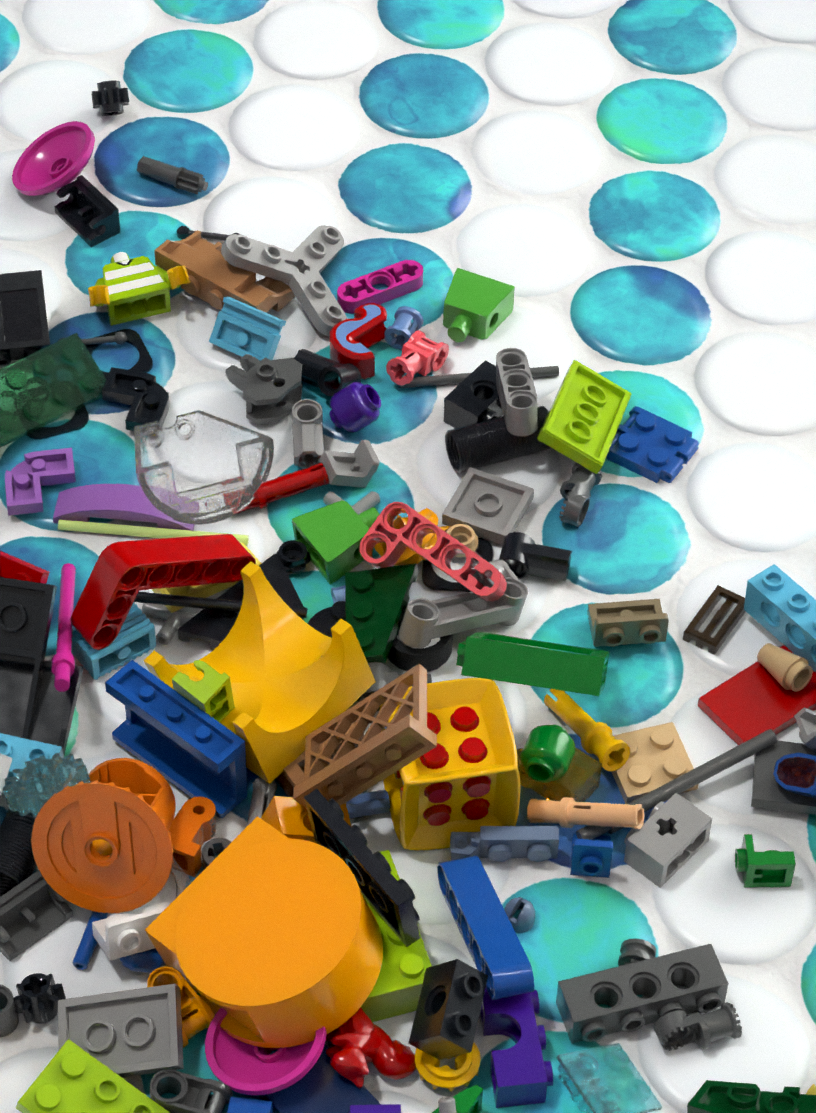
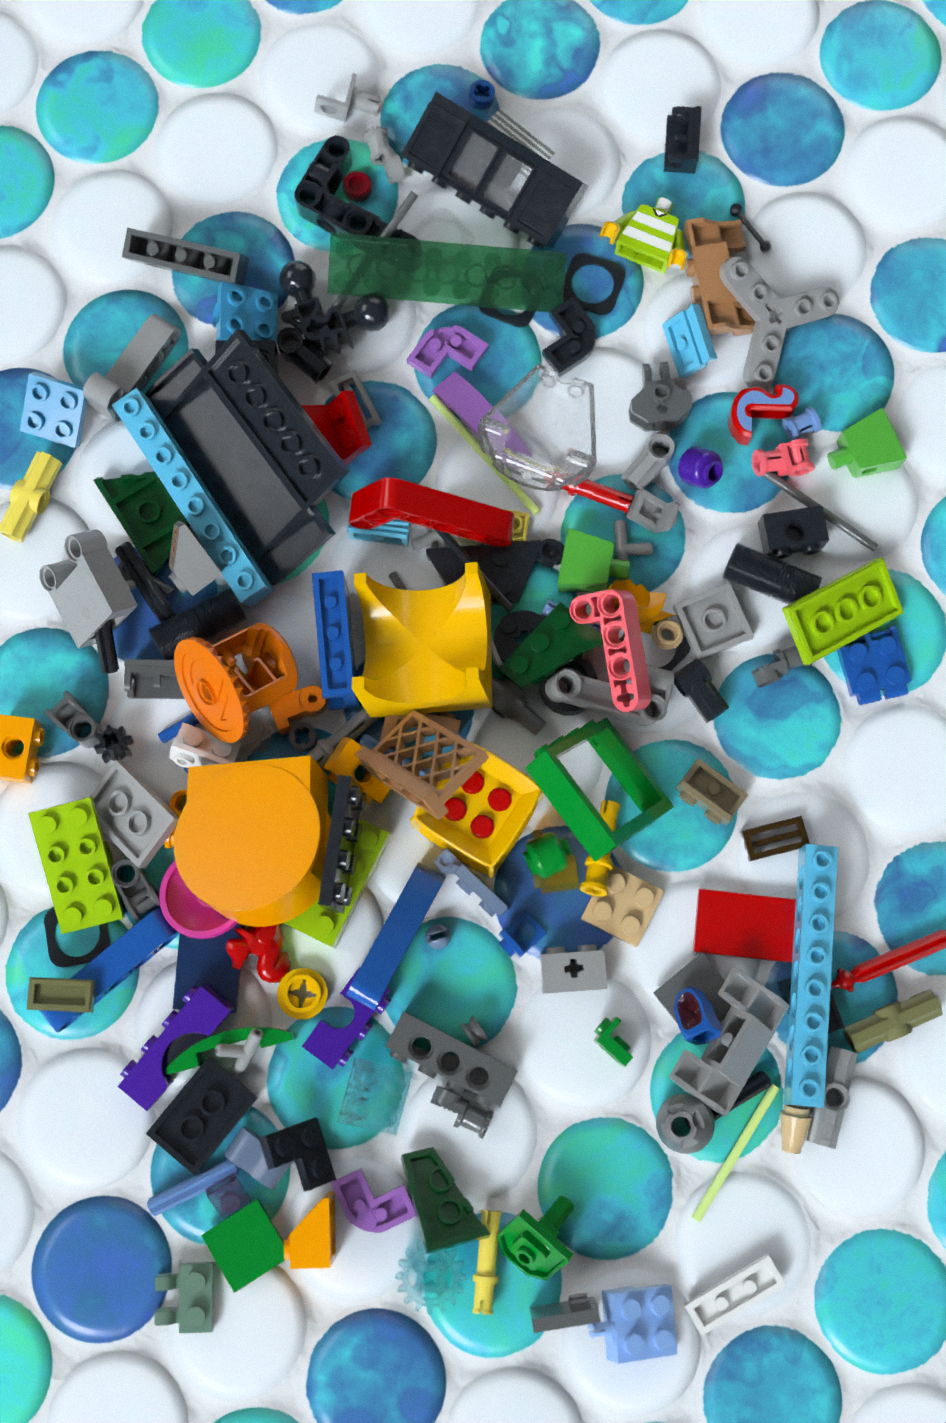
camera: 45 degrees right, 30 degrees up
clear light blue gear [3,753,91,817] -> none
dark pink dish [12,121,95,196] -> none
dark pink bar [51,563,76,692] -> none
dark grey hinge [57,332,127,351] -> none
black gear [91,80,129,116] -> none
dark grey piece [137,156,208,194] -> none
lime hinge [172,660,235,723] -> none
black piece [293,349,361,396] -> none
dark pink beam [337,260,424,314] -> none
black brick [408,959,488,1060] -> none
light grey beam [496,348,537,436] -> none
light nougat pin [527,797,645,829] -> none
dark grey bar [576,729,777,840] -> none
tan cone [757,643,813,692] -> none

